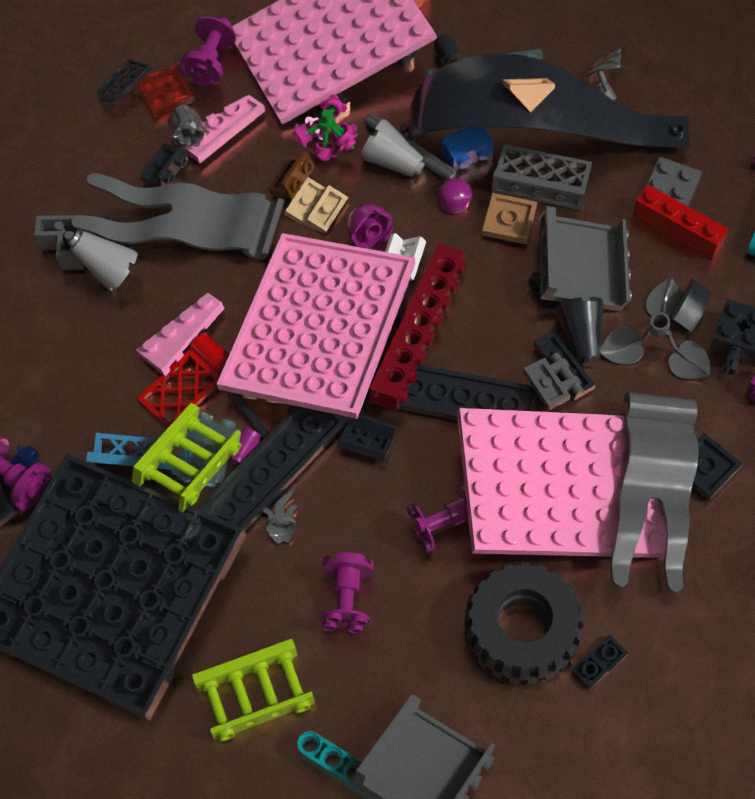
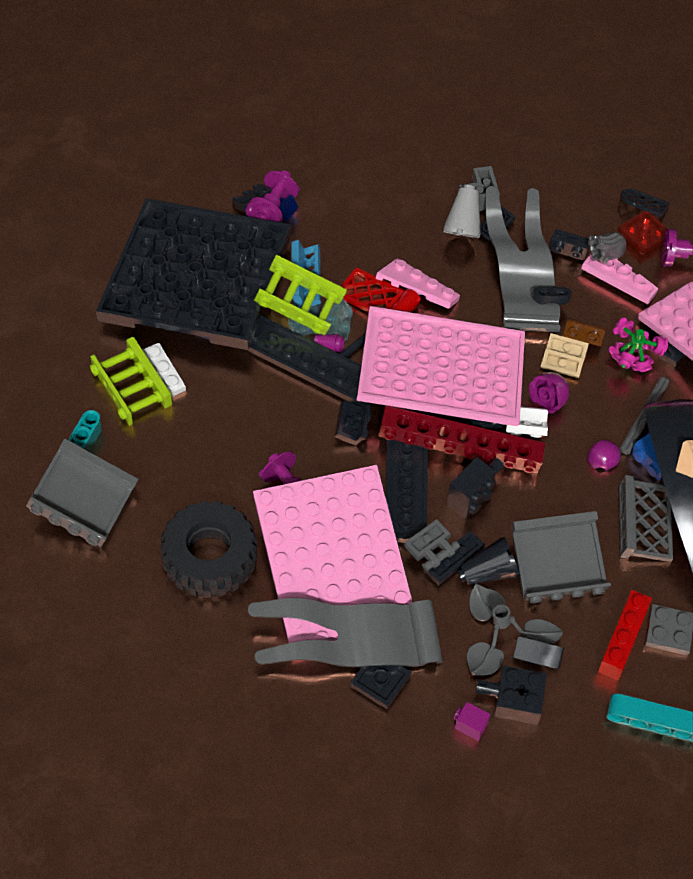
camera: 75 degrees right, 5 degrees down
dark grey piece [263,490,297,544] -> none
magenta piece [318,552,374,634] -> none
light grey cone [360,119,425,177] -> none
medium nougat plate [482,193,537,245] -> none
black slope [572,634,629,689] -> none
none -> white plate [143,343,186,397]
none -> black brick [447,457,504,519]
none -> black plate [532,286,572,305]

